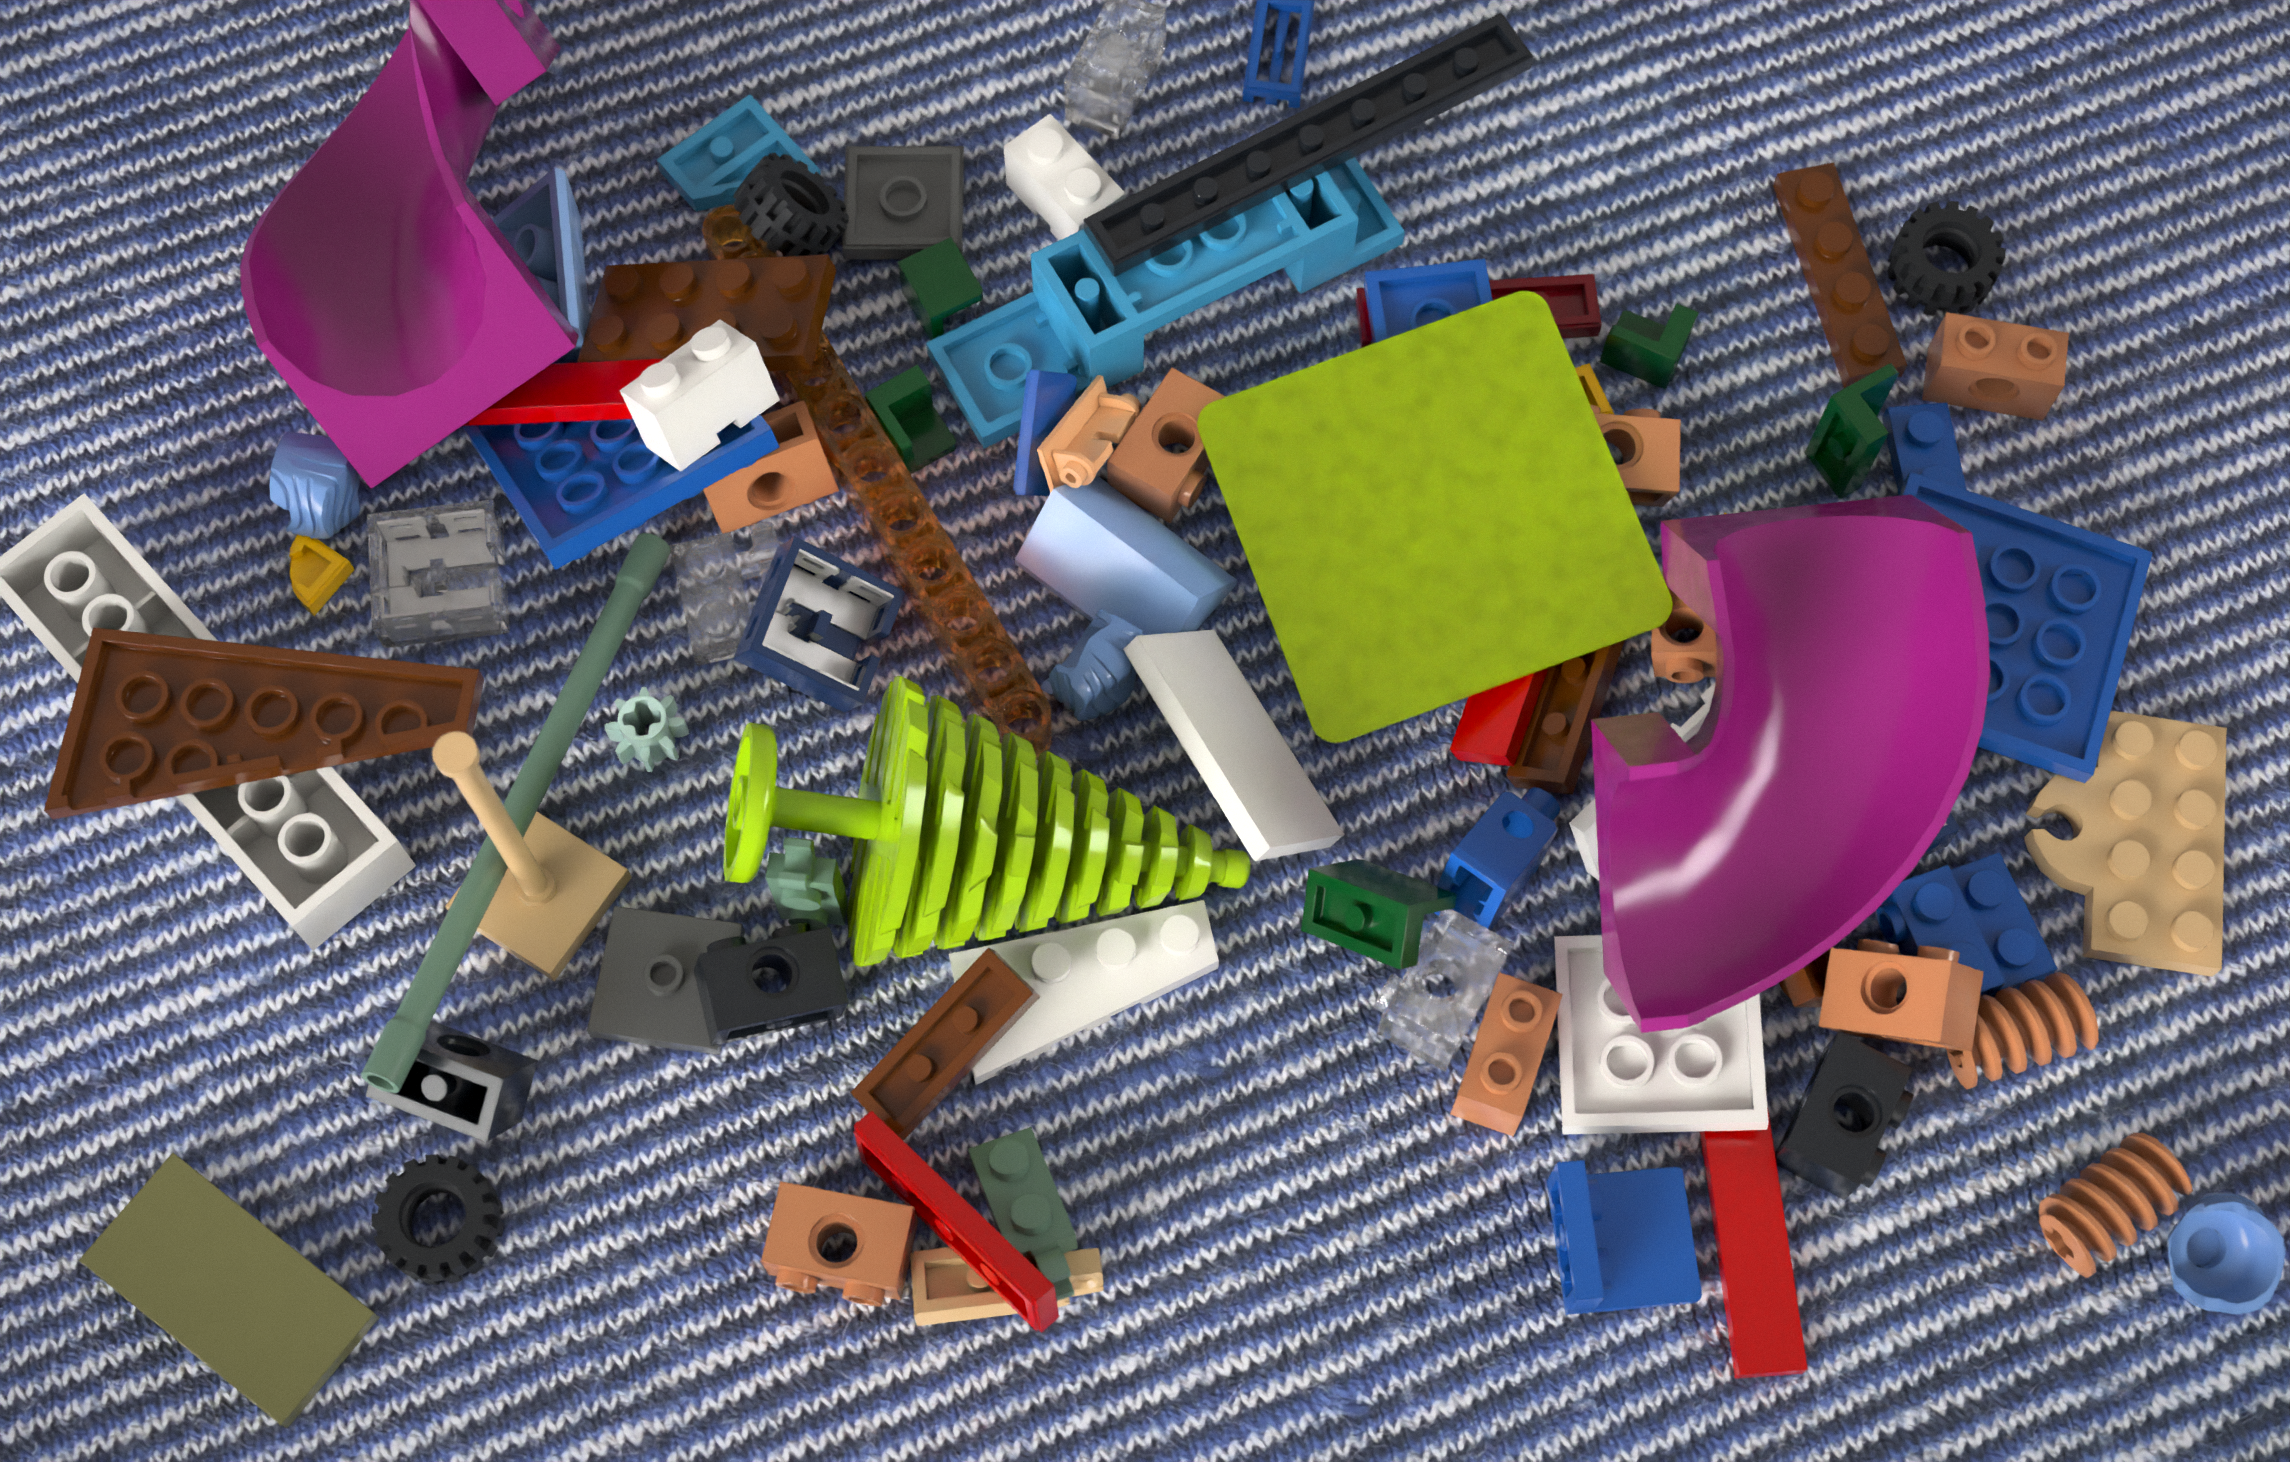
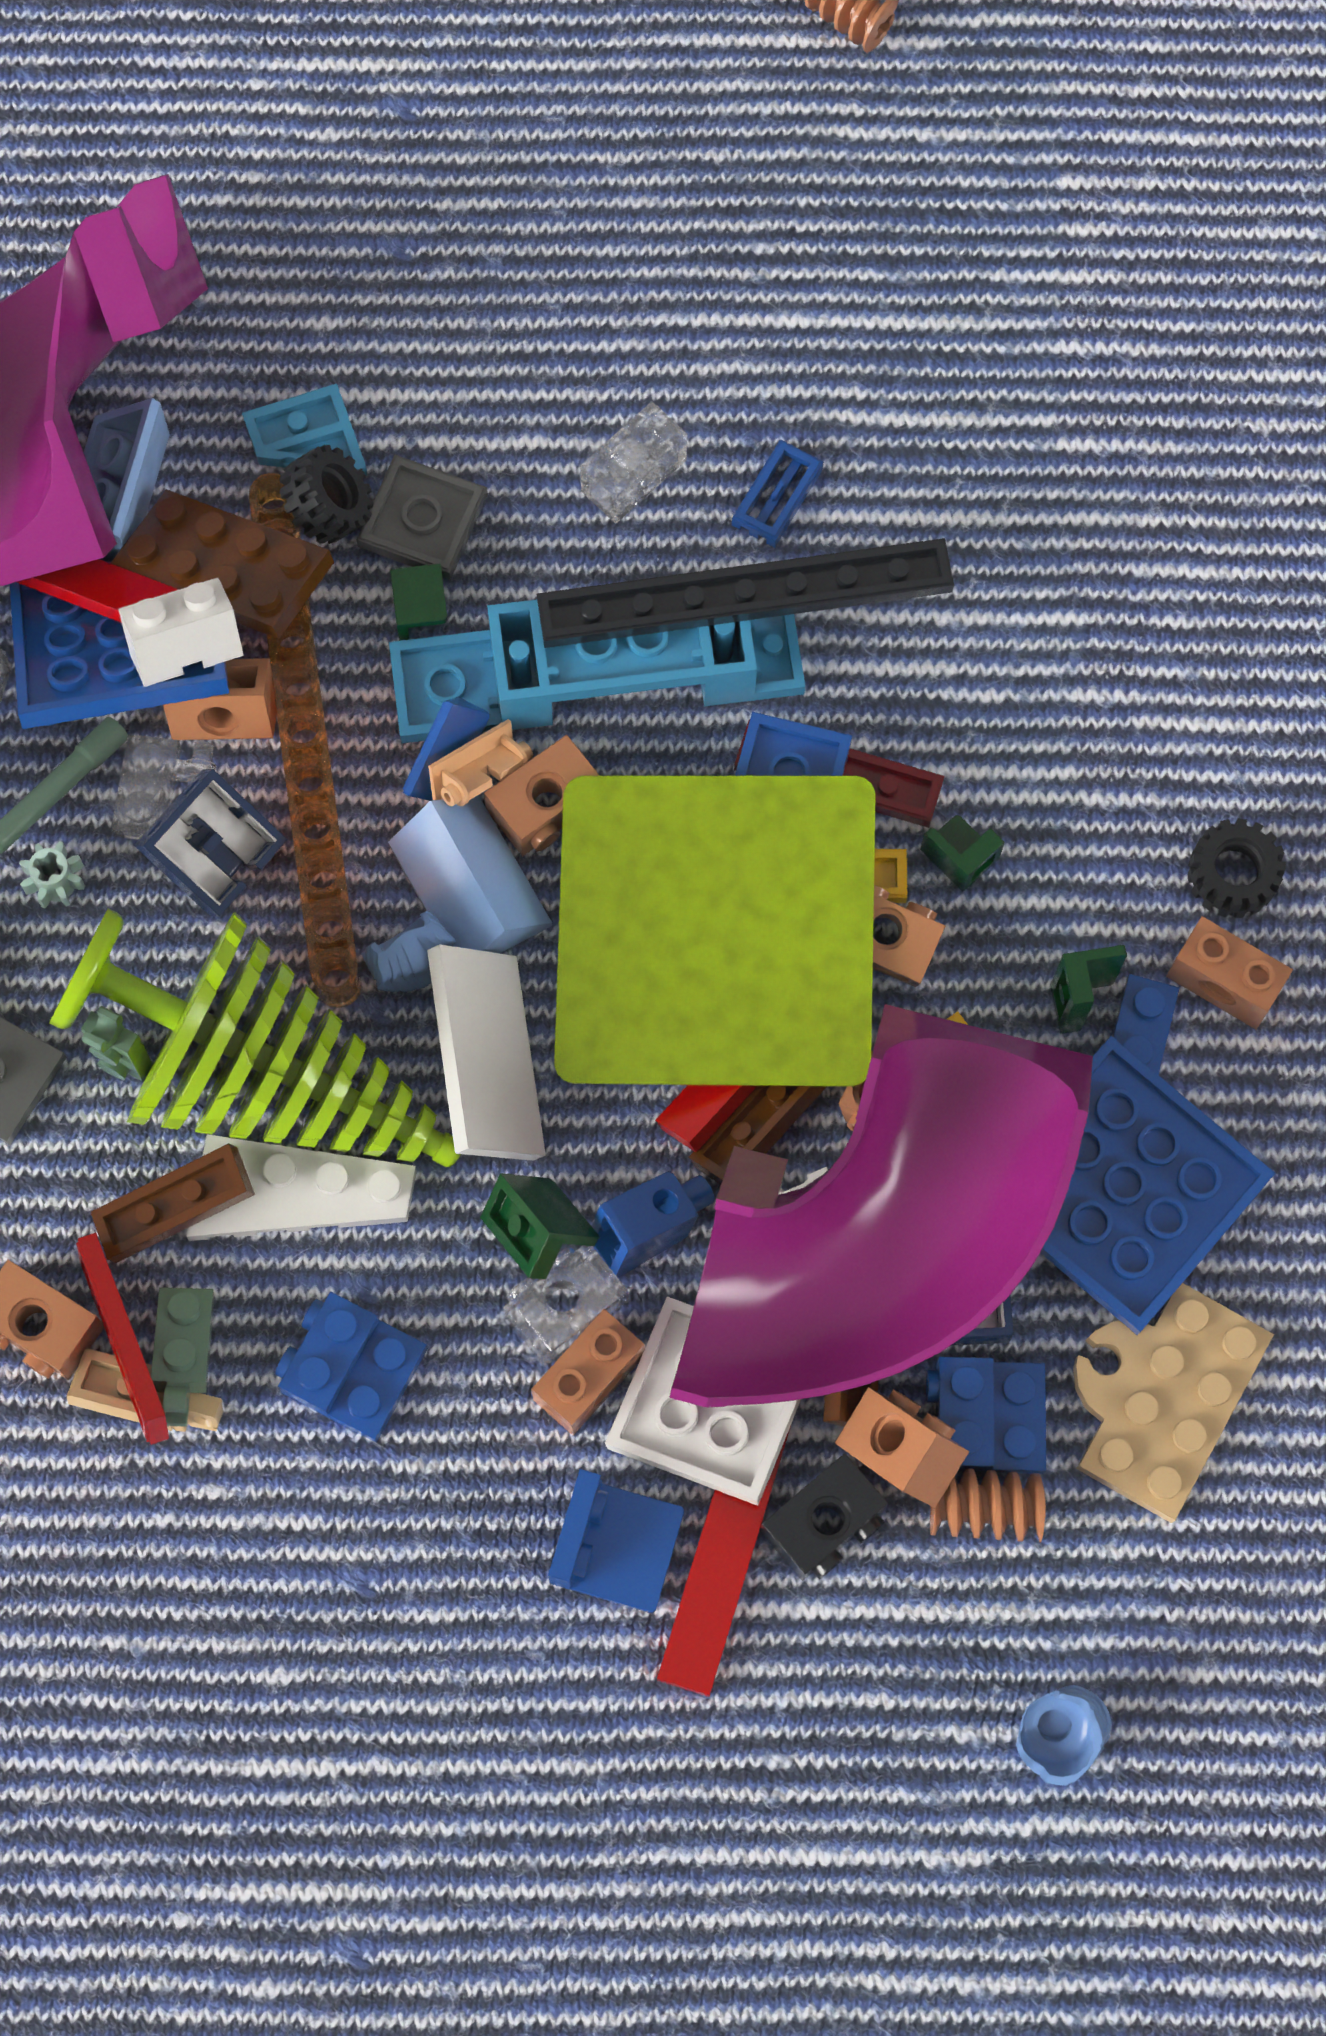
camera: 20 degrees right, 5 degrees up
black brick [694,923,849,1046] -> none
dark green panel [864,364,957,477] -> none
white brick [1004,114,1126,240] -> none
reddish brown plate [1773,162,1907,388] -> none
nougat piece [2038,1132,2193,1278] -> none
none -> blue plate [275,1291,428,1443]

